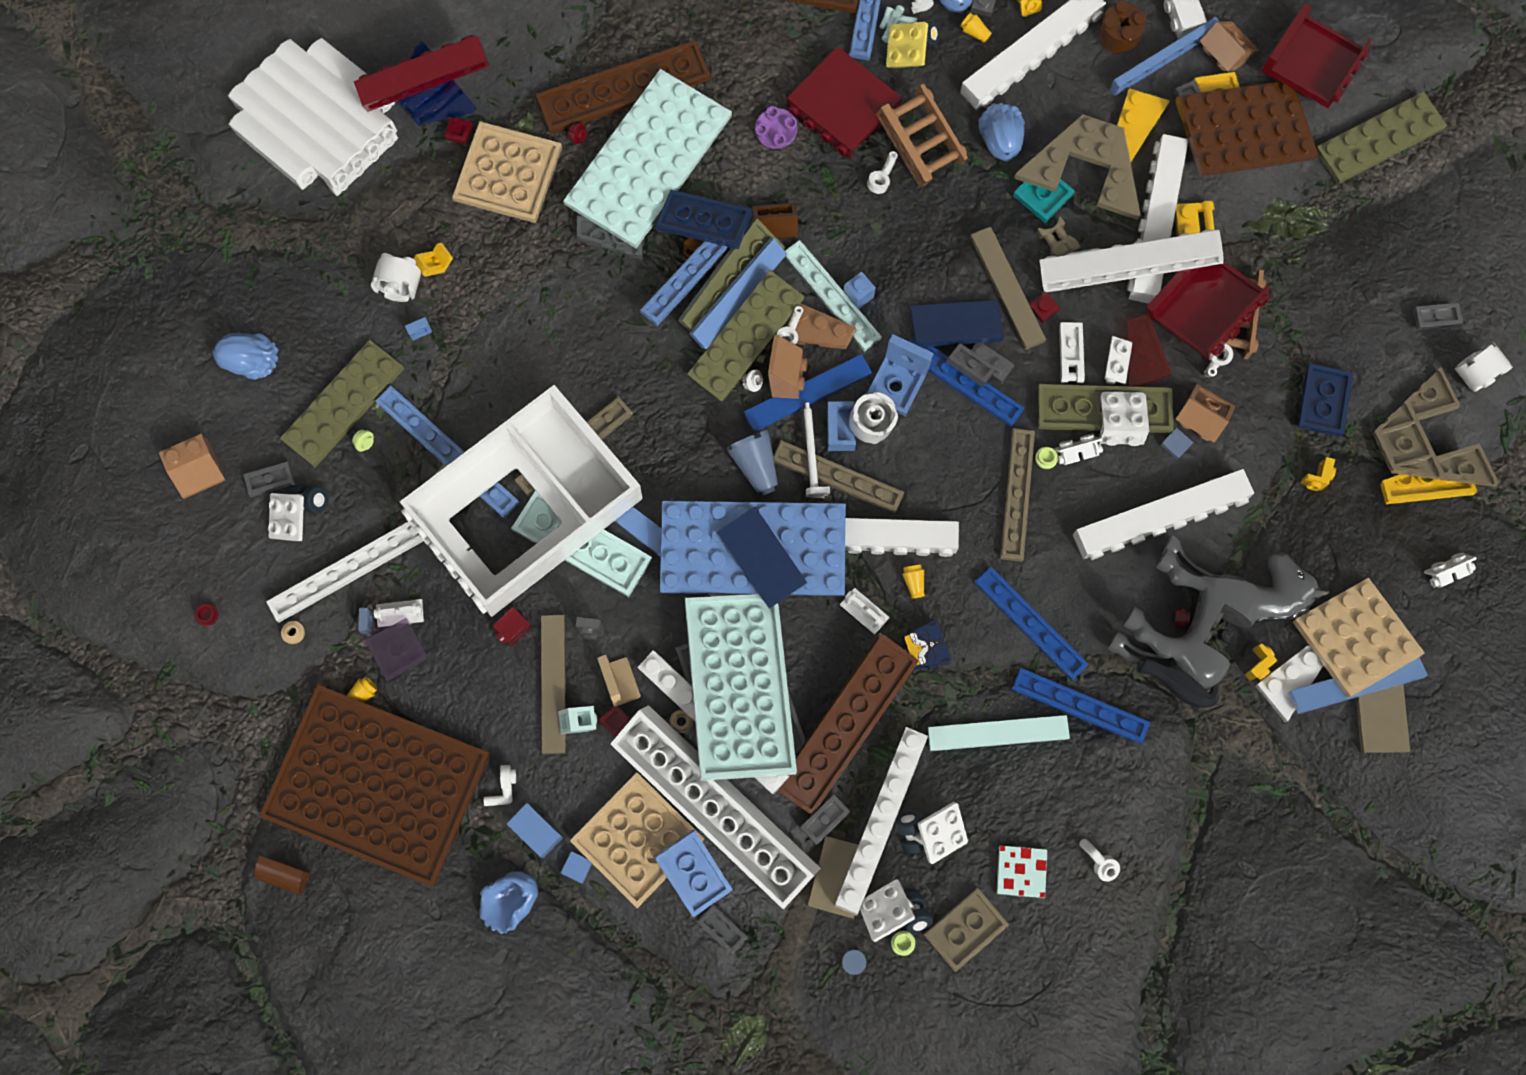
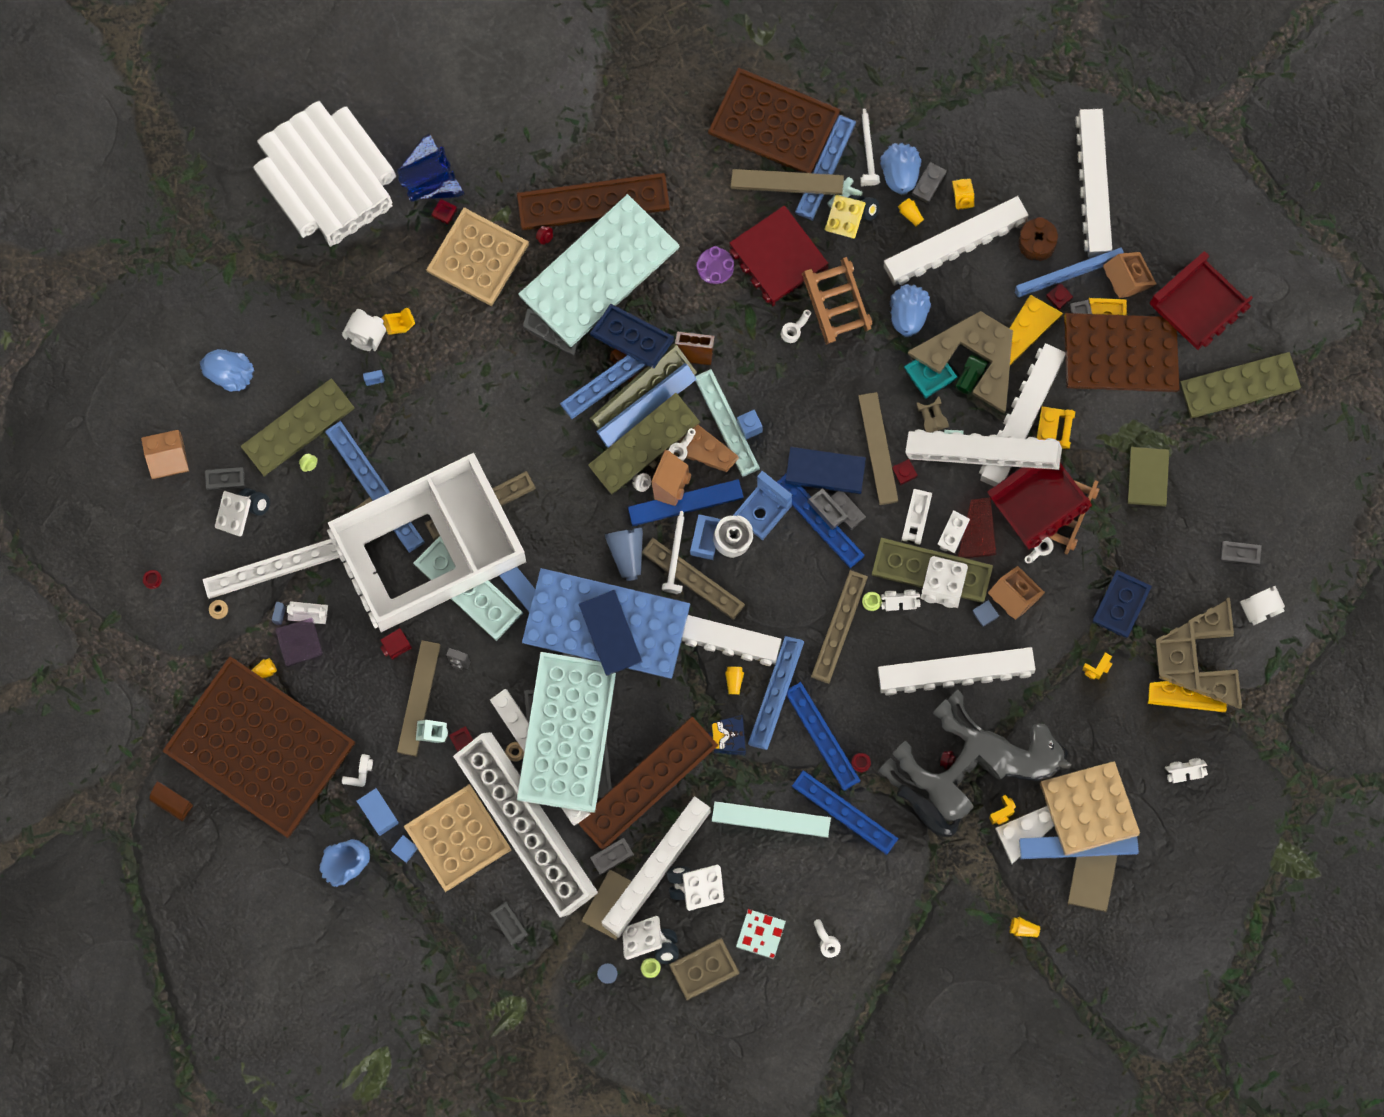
camera: 20 degrees right, 0 degrees up
dark red brick [353,35,490,112] -> none
tan panel [597,655,641,707] -> none
medium blue plate [653,829,733,917] -> none
white hinge [840,588,889,635] -> none
none -> dark tan tile [731,169,844,195]
none -> medium blue tile [748,636,804,750]
none -> dark red plate [851,753,871,773]
none -> dark green piece [956,354,988,394]
none -> yellow cone [1010,917,1040,937]
none -> dark red plate [1046,283,1073,310]
none -> olive tile [1127,447,1169,507]

